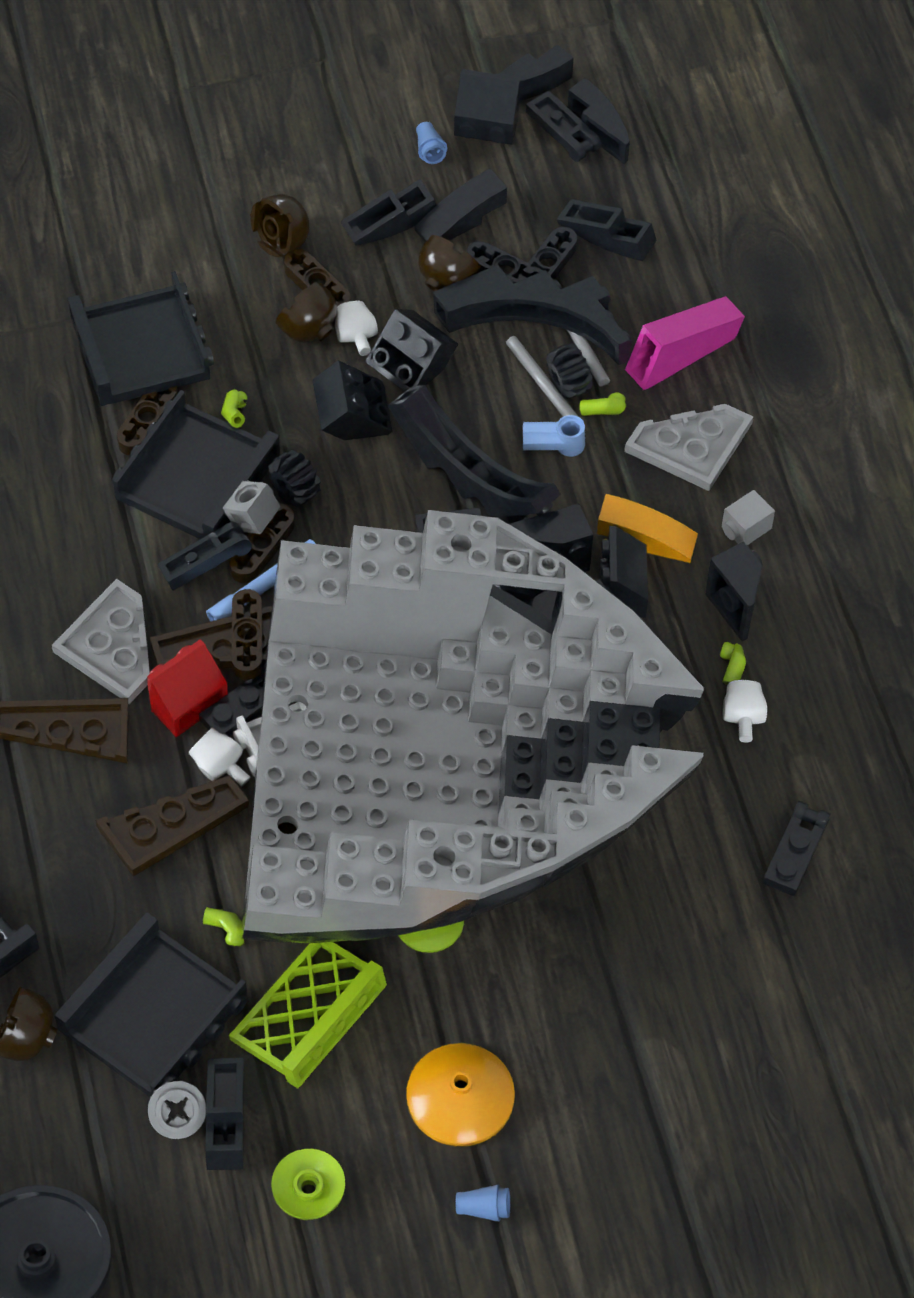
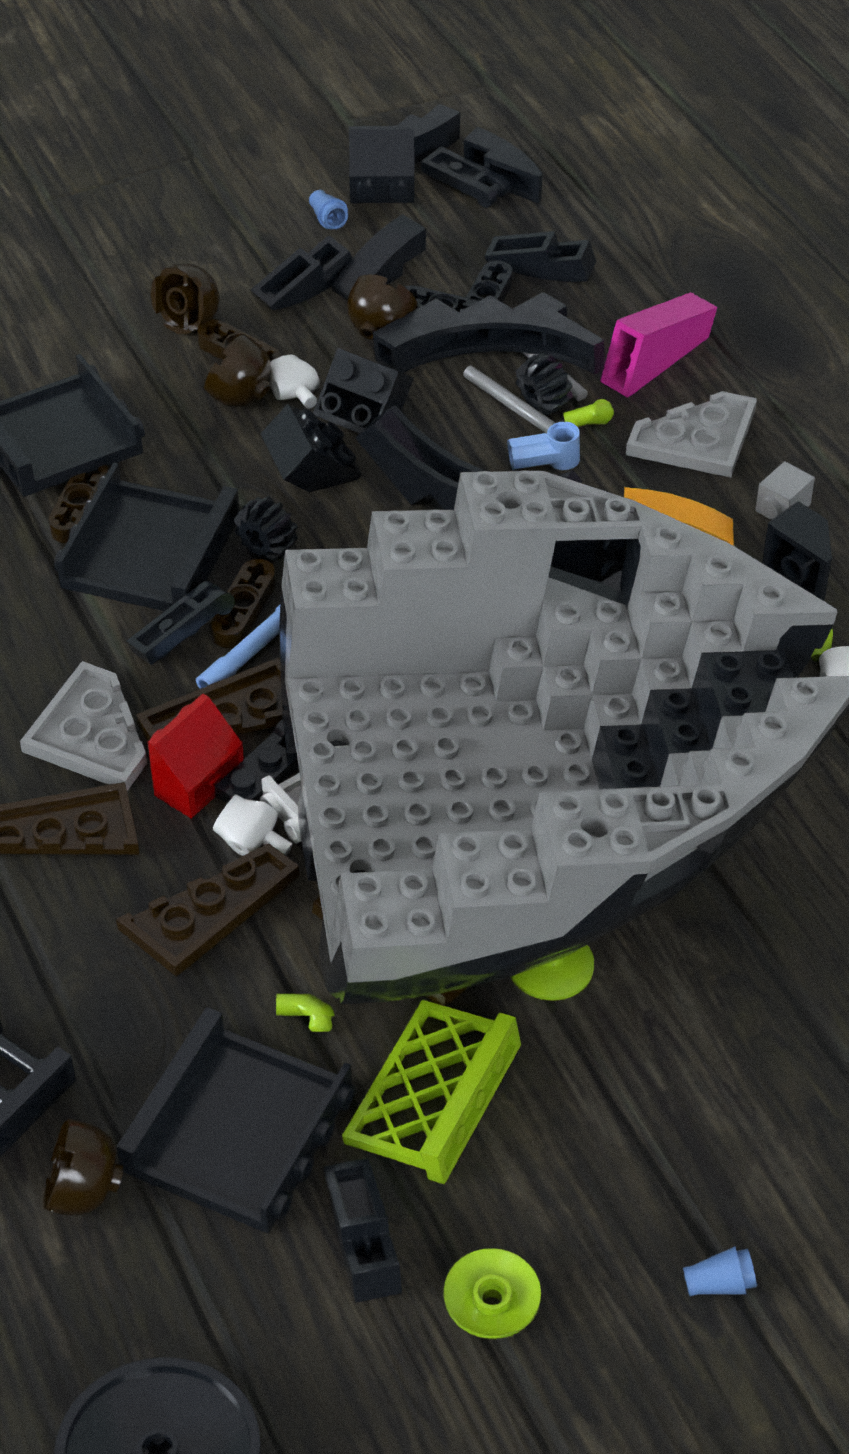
camera: 10 degrees left, 10 degrees down
light grey gear [148,1080,206,1139] -> none
lime arm [221,389,247,428] -> none
light grey brick [223,481,281,534] -> none
dark brown beam [232,589,263,680] -> none
light orange dish [407,1043,515,1146] -> none

